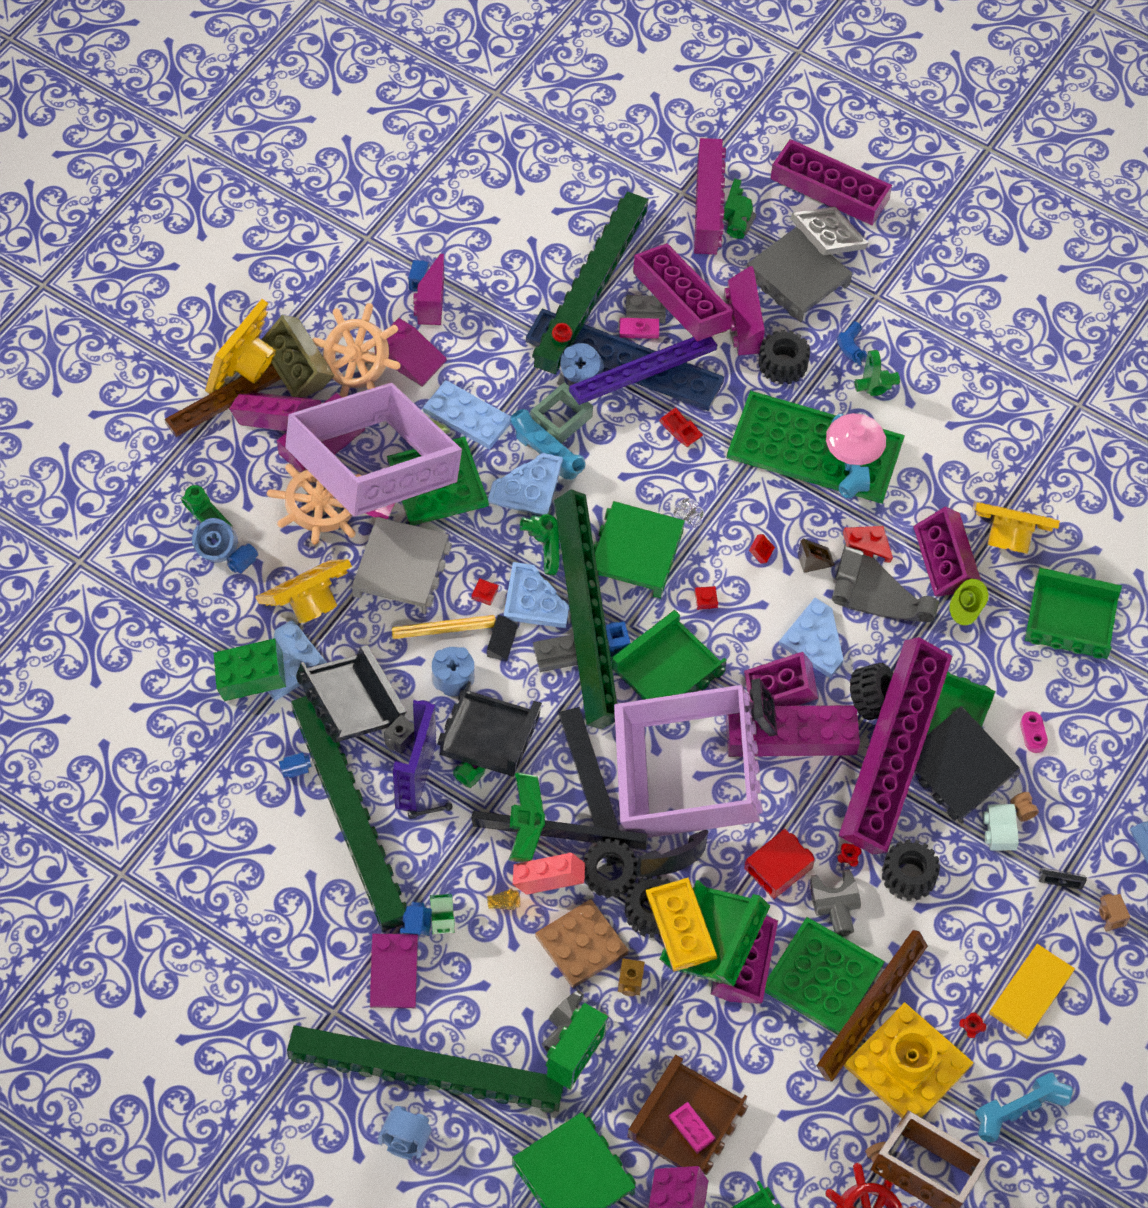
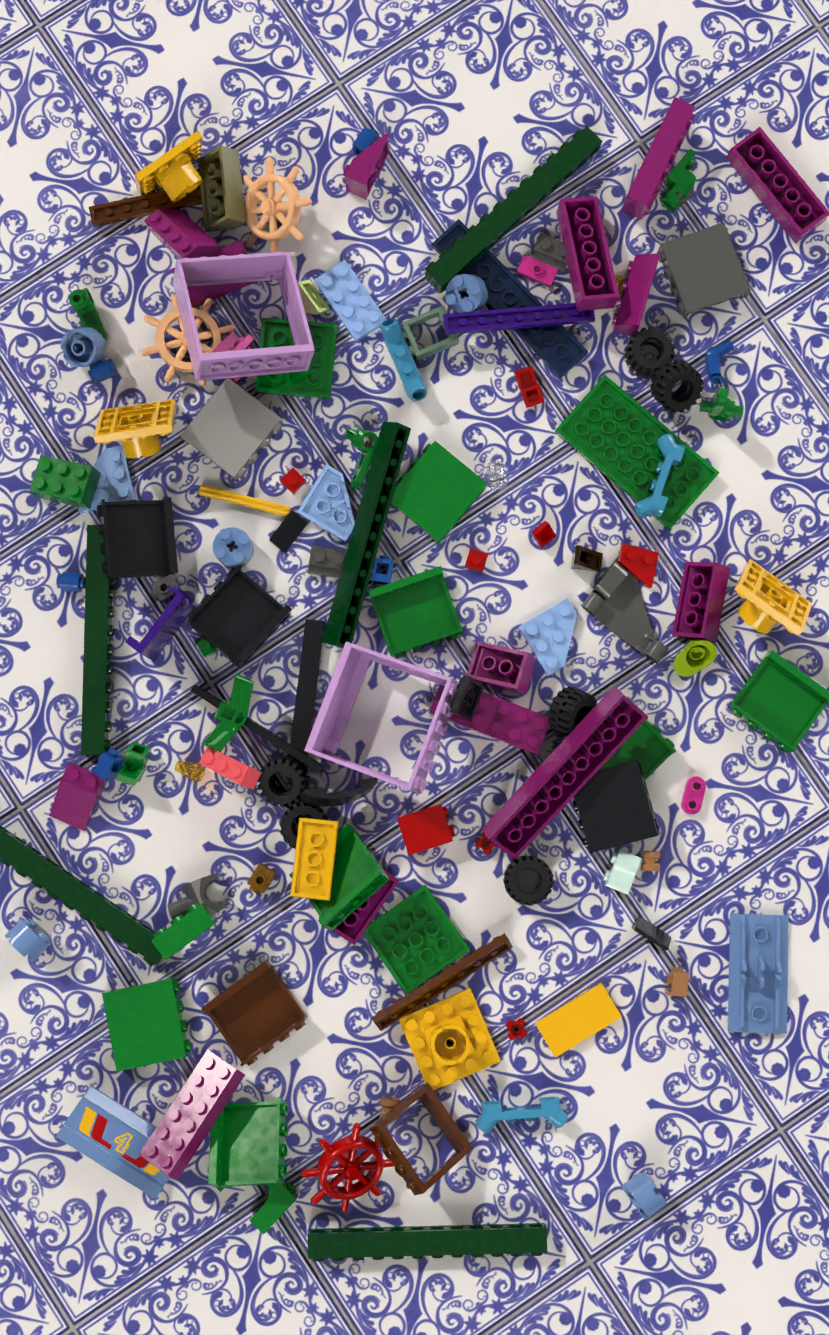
camera: 25 degrees right, 25 degrees up
magenta slope [374,317,447,387] -> none
black hinge [408,803,453,819] -> none
light blue plate [488,453,563,516] -> none
medium nougat plate [535,899,629,988] -> none
red plate [552,323,572,342] -> none
dark pink plate [669,1102,716,1154] -> none
light grey plate [790,207,869,256] -> none
dark grey connector [810,869,861,937] -> none
bright pink hat [826,413,886,465] -> none
none -> black tyre [650,359,704,413]

